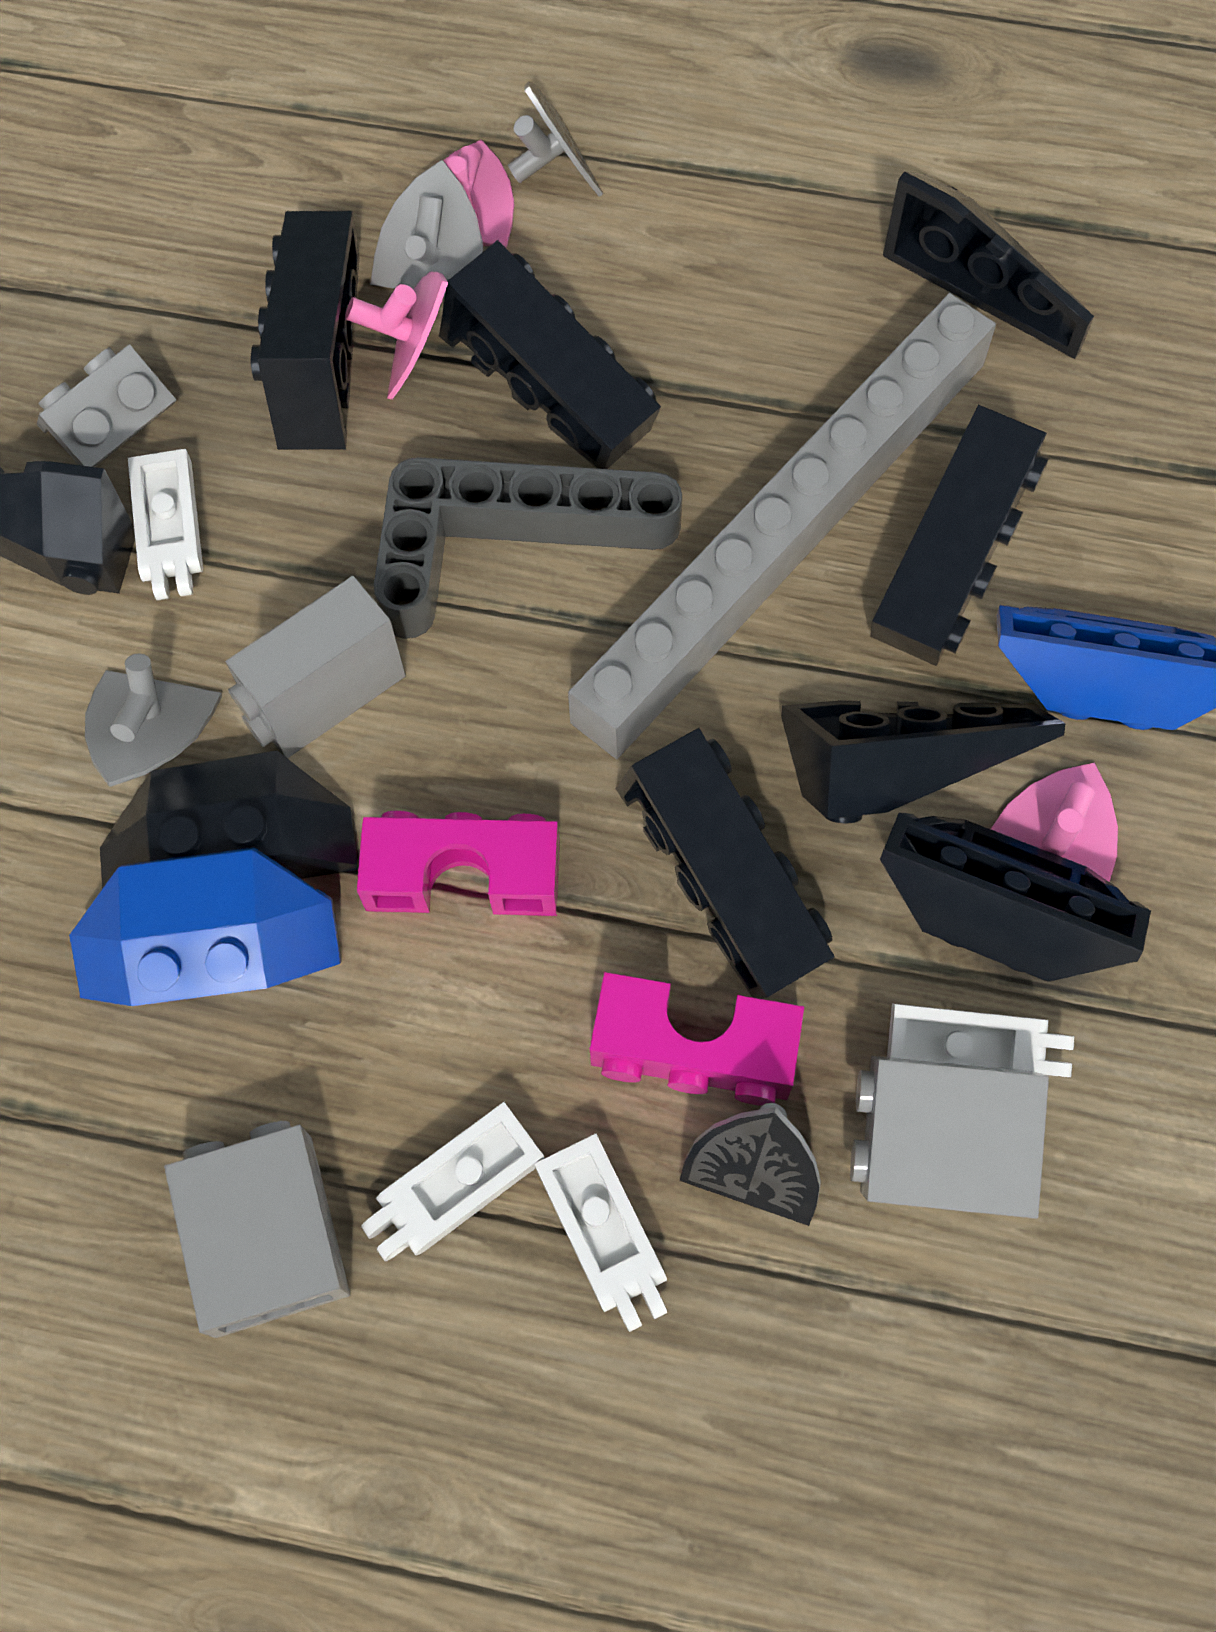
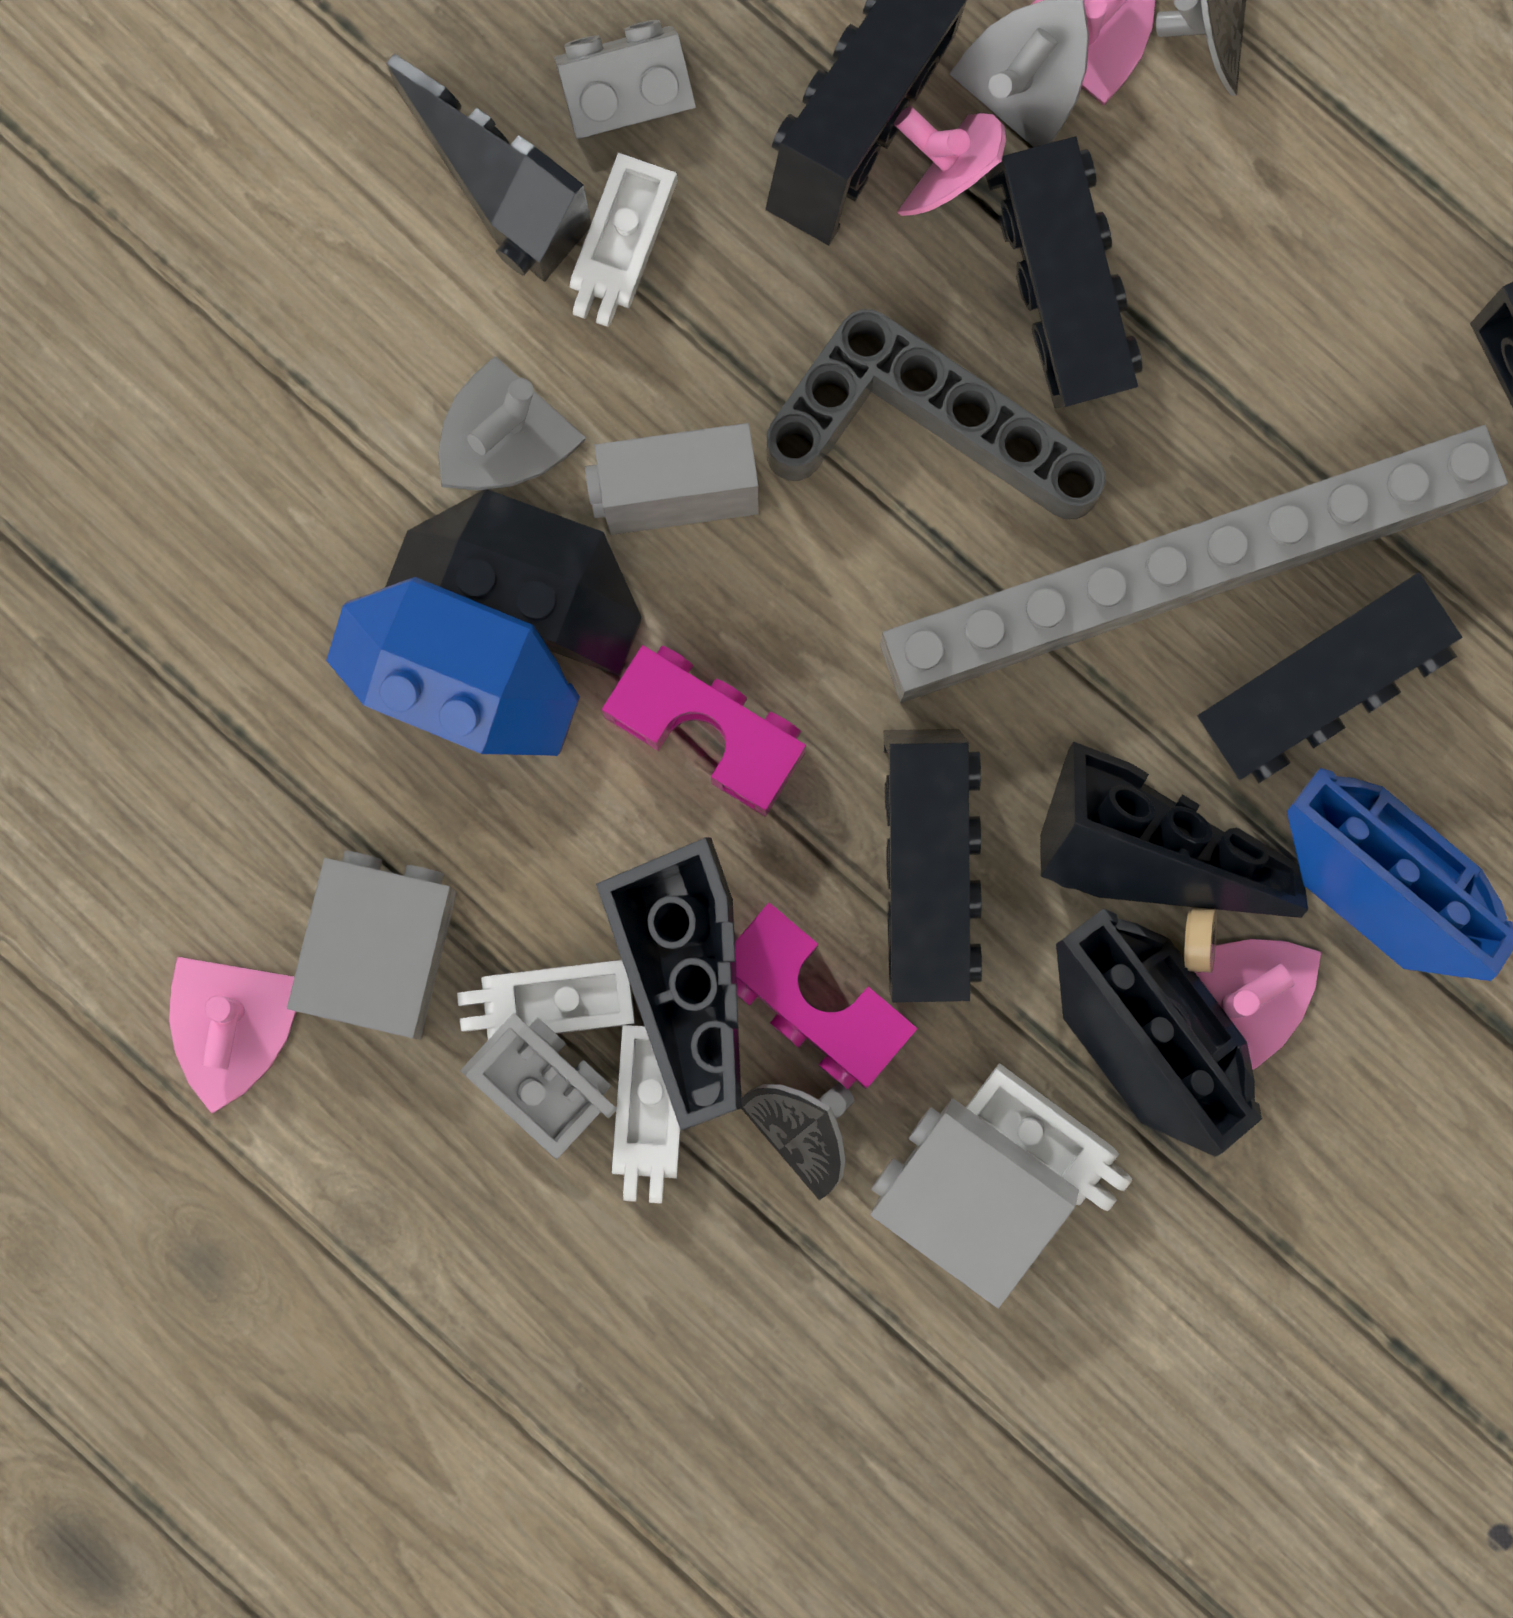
camera: 30 degrees right, 15 degrees up
none -> bright pink shield [169,957,297,1114]
none -> light grey bracket [460,1013,617,1160]
none -> black wedge [596,837,742,1131]
none -> tan tile [1184,907,1217,973]

